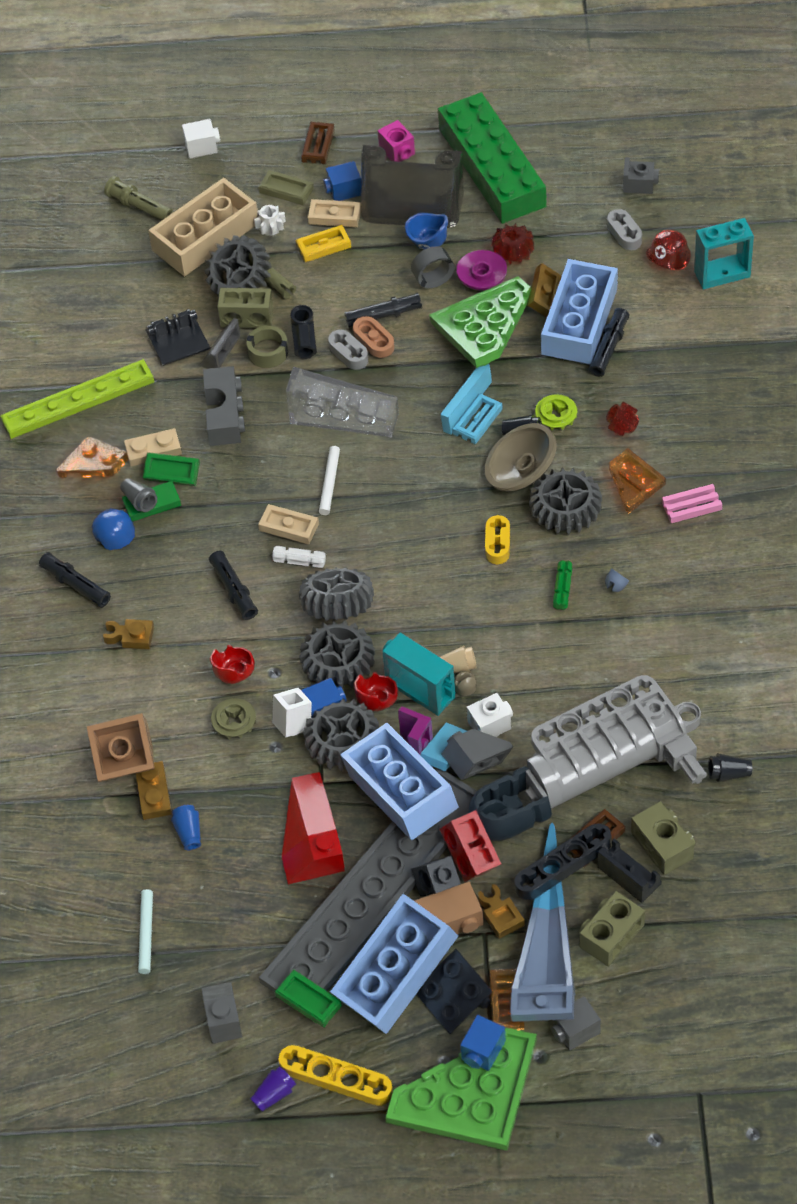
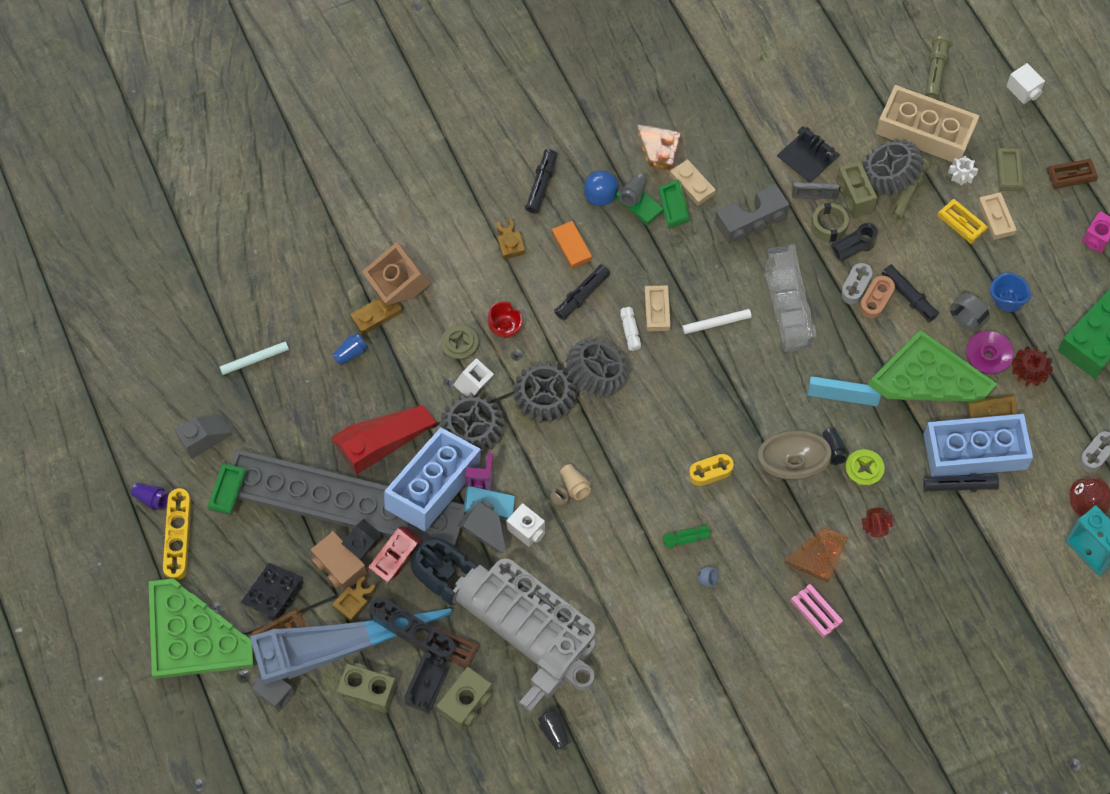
camera: 65 degrees right, 10 degrees up
lime tile [0,359,154,439] -> none
blue brick [301,678,347,718] -> none
blue brick [323,161,363,201] -> none
light blue brick [330,894,458,1034] -> none
red hair [354,672,398,712] -> none
clear smoke windscreen [361,145,464,228] -> none
teal window [382,632,455,716] -> none
medium azure tile [453,393,503,445] -> none
blue brick [460,1015,506,1071] -> none
dark grey gear [529,467,602,535] -> none
none -> orange tile [552,221,592,269]

